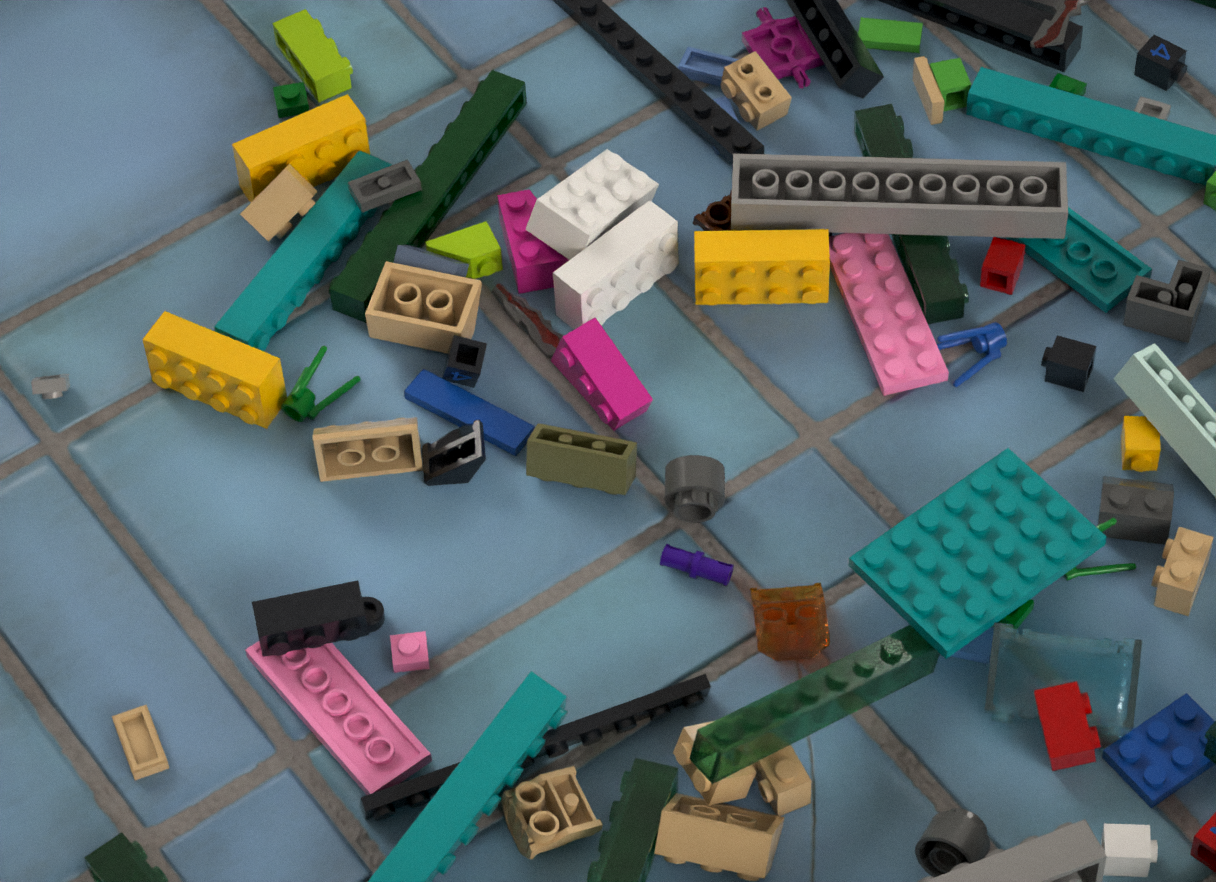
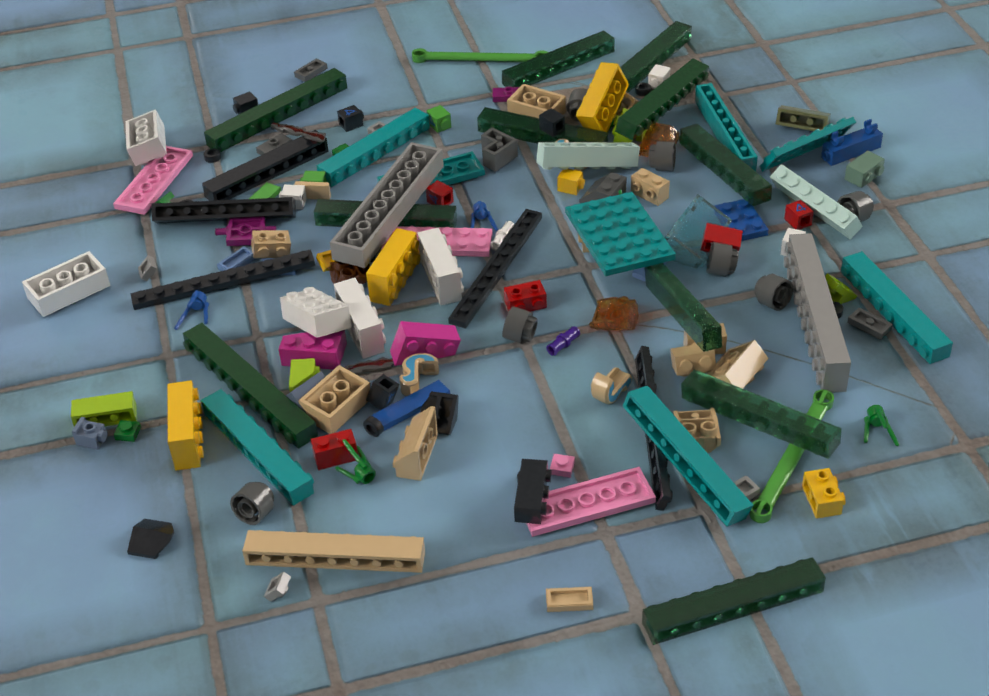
camera: 70 degrees left, 10 degrees down
yellow brick [142,311,287,429] -> none
tan brick [240,164,317,242] -> none
dark grey plate [348,159,422,212] -> none
olive brick [526,423,637,495] -> none
black brick [1041,335,1097,392] -> none
none -> sand blue brick [72,417,108,450]
none -> black slope [127,518,174,559]
none -> blue plant [174,290,209,330]
none -> dark grey piece [230,482,274,525]
none -> tan brick [242,530,425,573]
none -> white brick [279,184,307,210]
none -> red brick [311,429,358,470]
none -> black tile [363,416,384,437]
none -> tan animal [399,353,439,396]
none -> white brick [417,227,464,306]
none -> black plate [448,209,542,329]
none -> white pin [490,221,515,251]
none -> red brick [504,280,547,312]
none -> tan animal [591,367,632,405]
none -> dark grey piece [706,242,739,277]

